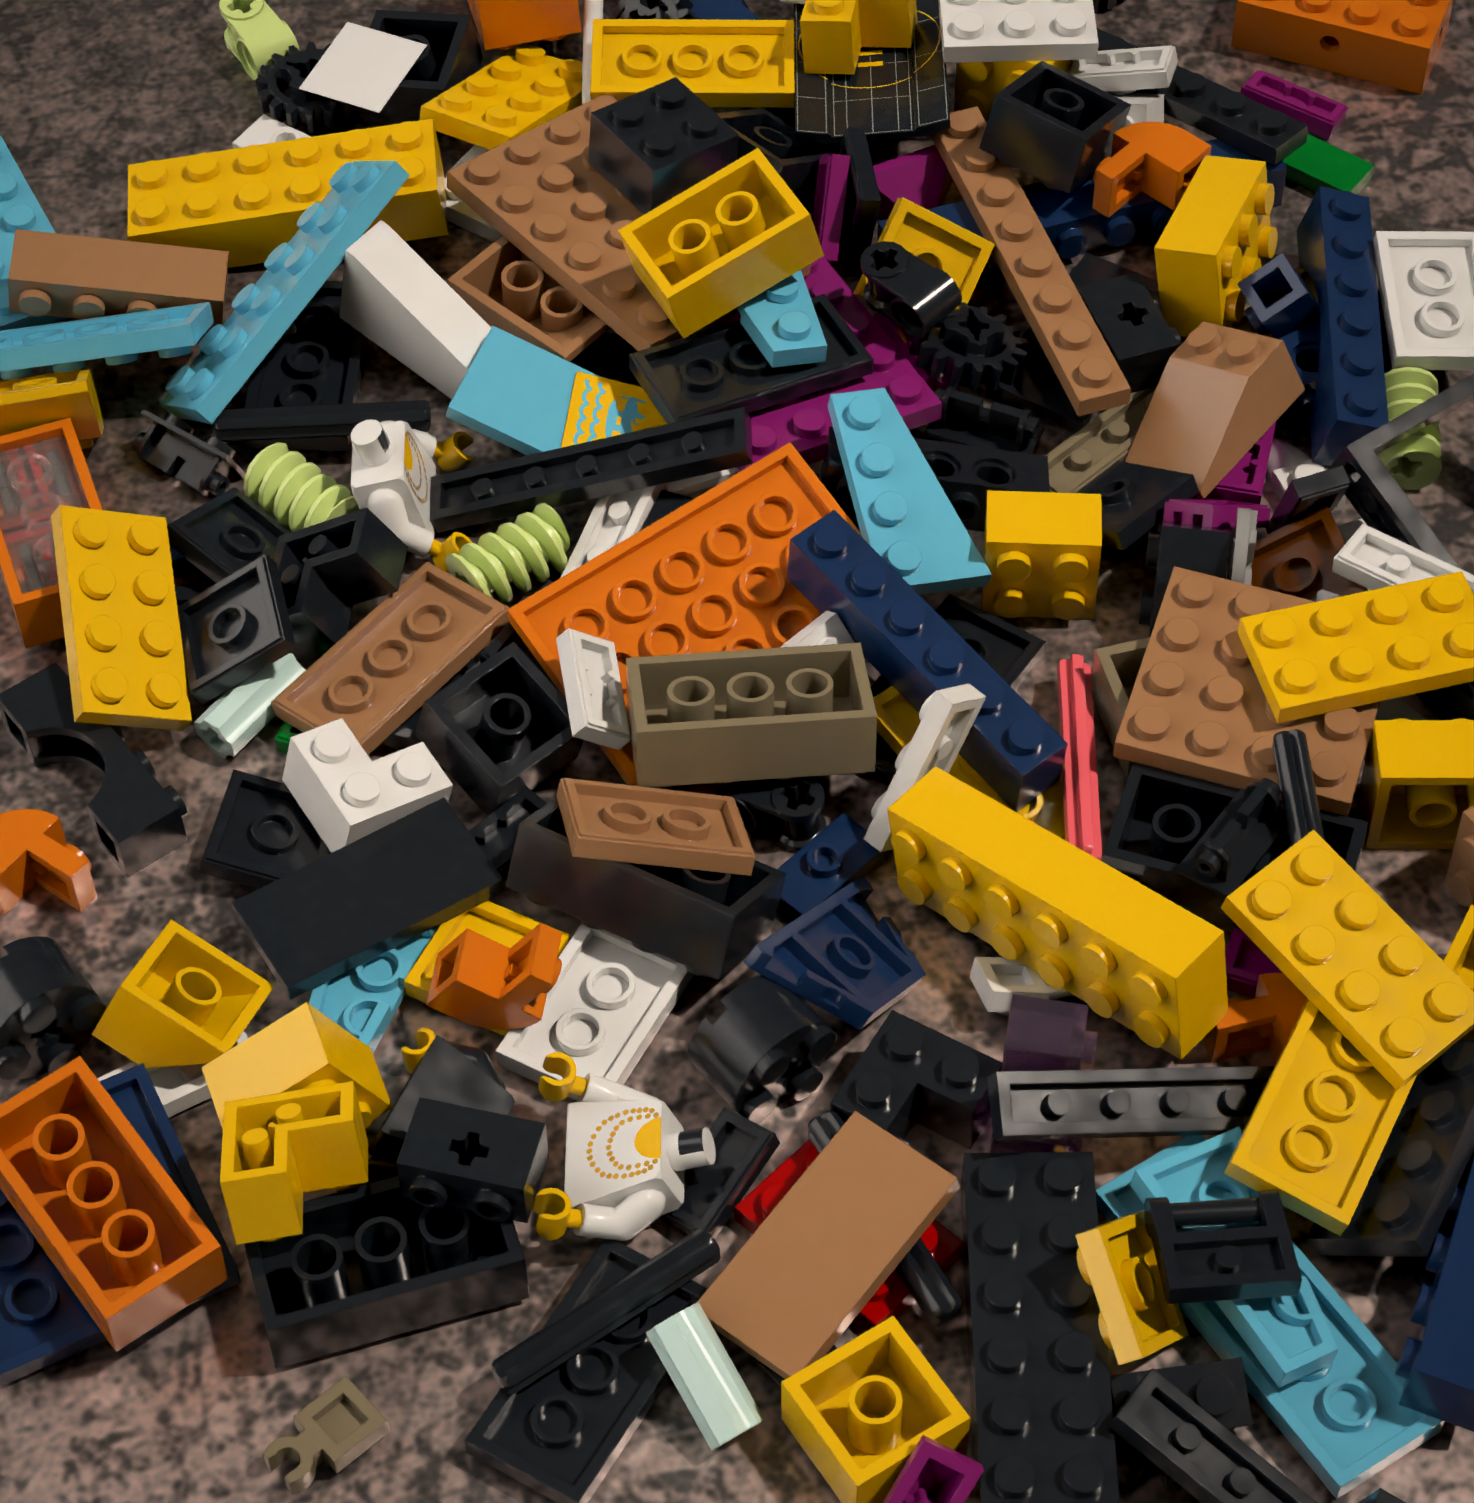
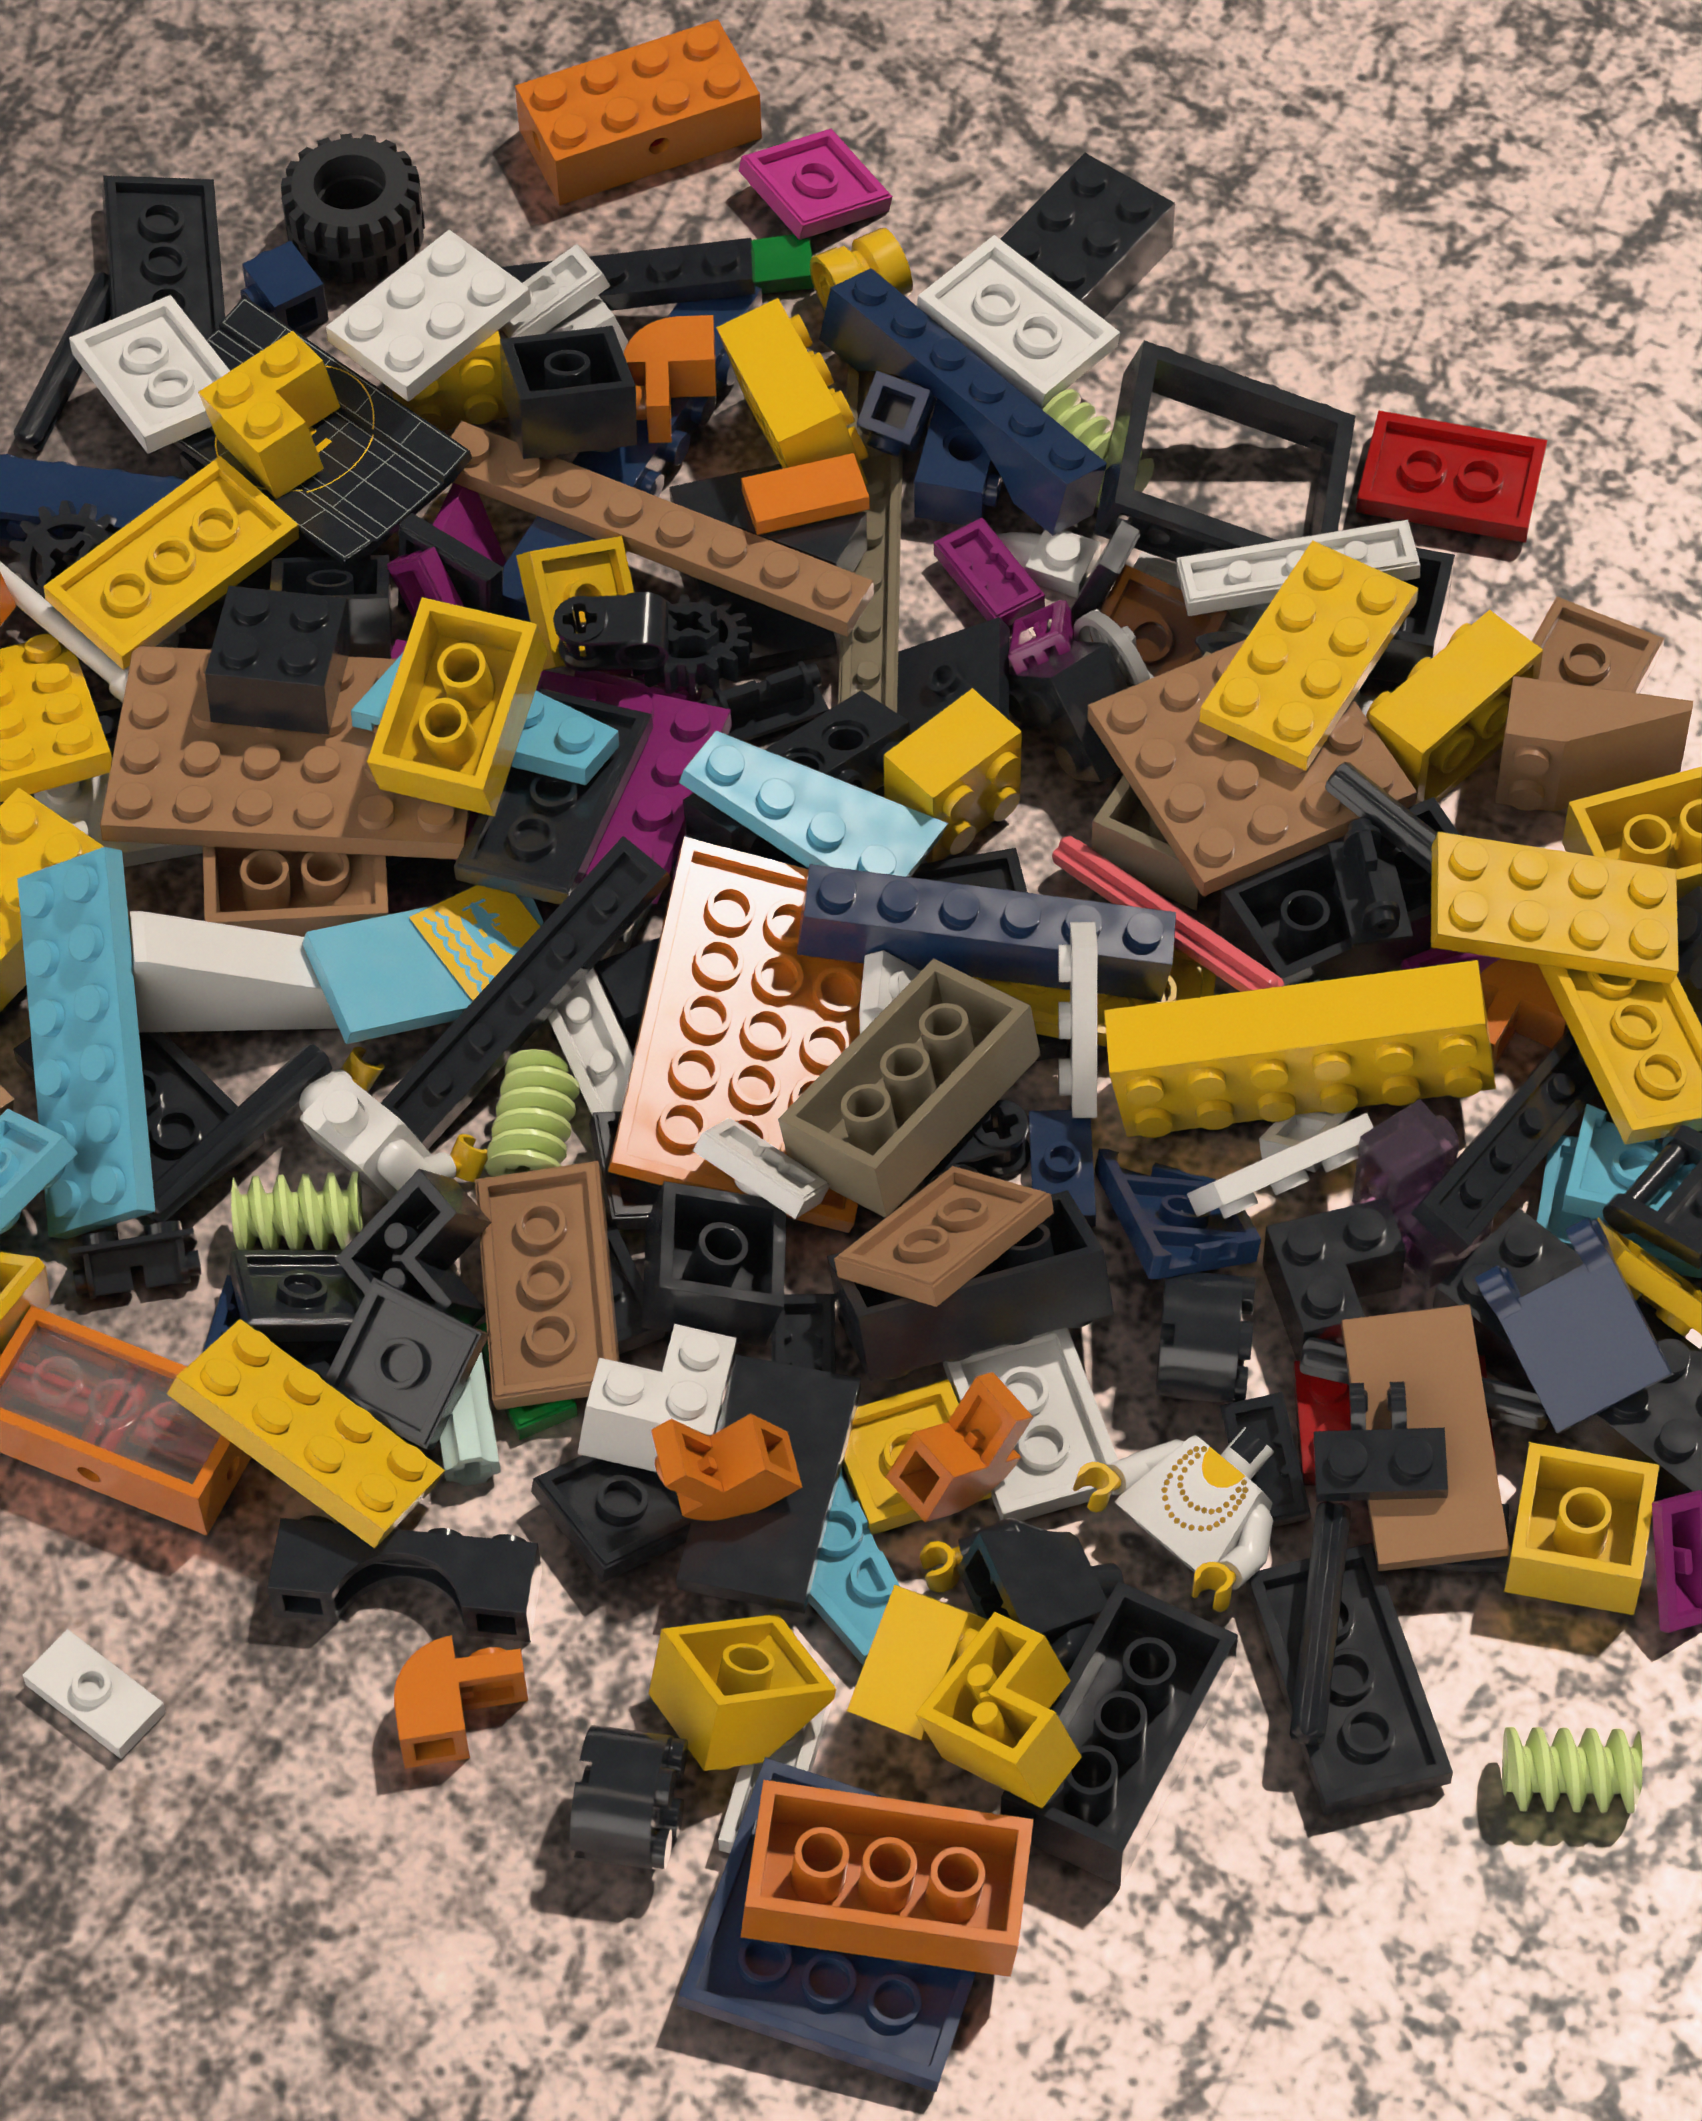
camera: 45 degrees left, 5 degrees up
dark tan plate [263,1376,390,1495] -> none
black brick [396,1097,549,1223] -> none
light aqua axle [646,1302,765,1451] -> none
medium nougat slope [1125,321,1305,499] -> none
magenta plate [1240,70,1349,140] -> none
none -> orange brick [651,1413,802,1521]
none -> dark pink tile [738,128,893,240]
none -> orange tile [741,453,870,535]
none -> yellow wheel [810,228,913,310]
none -> white plate [1187,1113,1377,1219]
none -> black hinge [1313,1381,1448,1502]
none -> dark blue flag [1475,1217,1673,1434]

